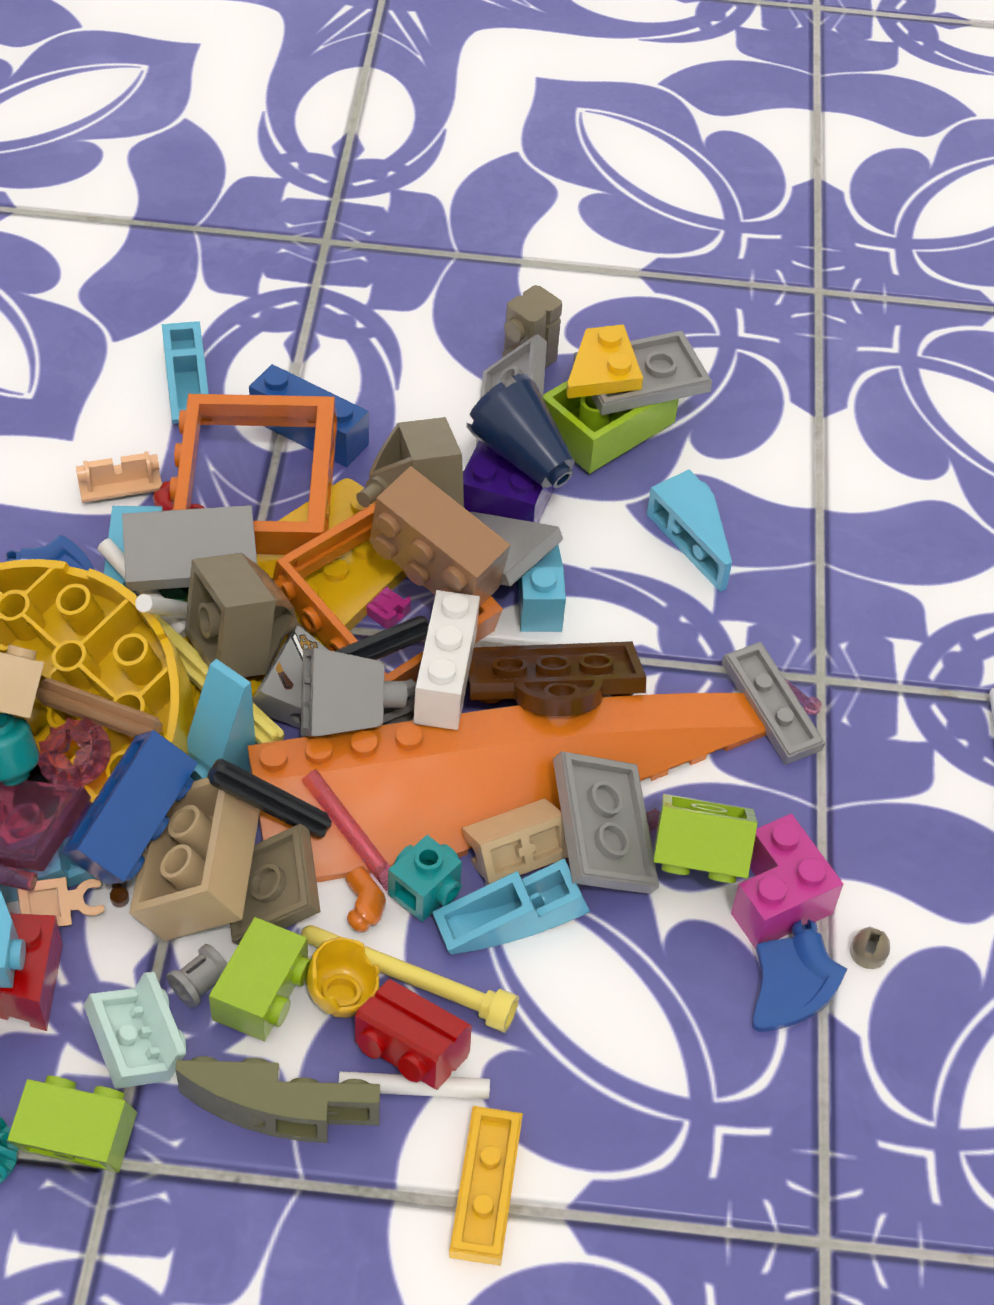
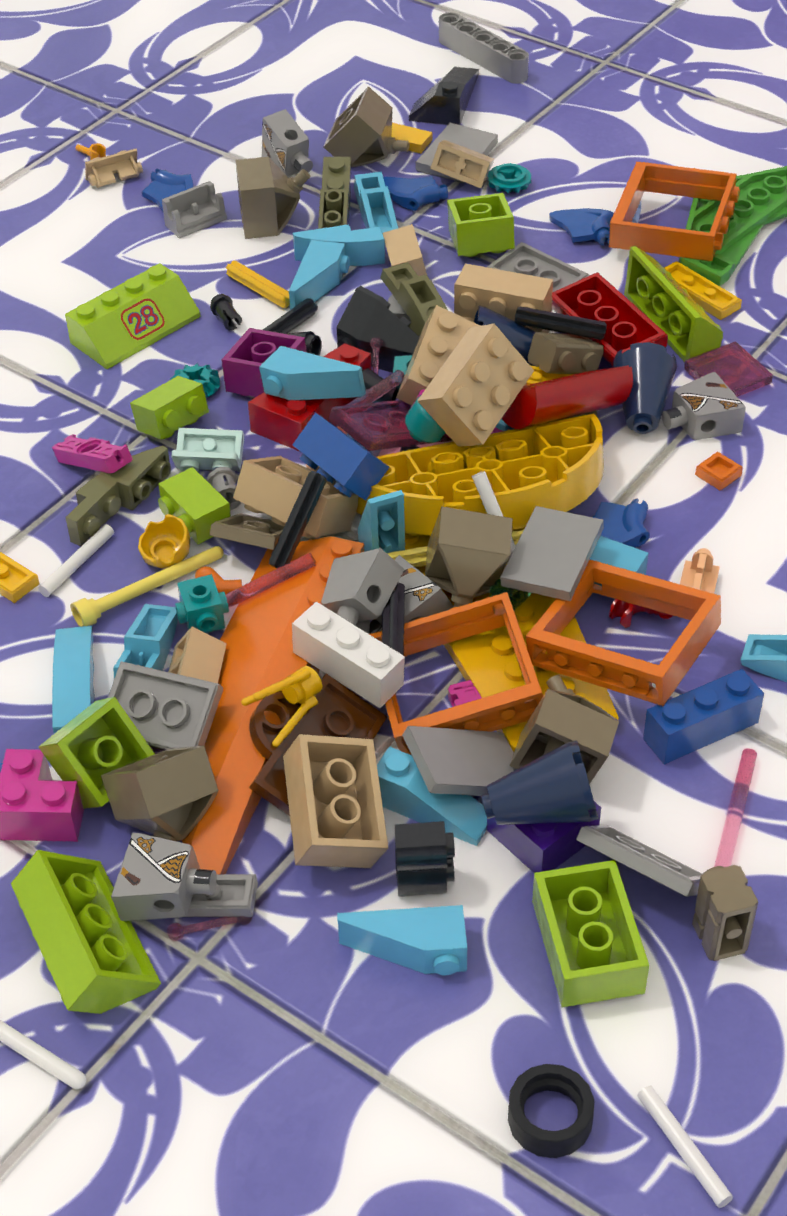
camera: 125 degrees right, 5 degrees down
medium nougat axle [36,678,163,738] -> none
clear pink gear [38,717,111,789] -> none
red brick [355,979,472,1090] -> none
medium nougat brick [370,466,511,607] -> none
yellow wing [566,324,643,398] -> none
light grey tile [573,330,712,415] -> none
none -> lime slope [11,850,161,1014]
none -> dark pink piece [52,434,133,473]
none -> medium azure slope [52,626,95,734]
none -> dark tan piece [101,746,219,841]
none -> light grey torso [111,833,217,921]
none -> yellow plant [241,666,322,747]
none -> tan brick [283,734,389,868]
none -> black brick [395,821,455,896]
none -> black tyre [508,1064,595,1158]
none -> white bar [637,1085,733,1208]
none -> clear pink bar [714,748,757,867]

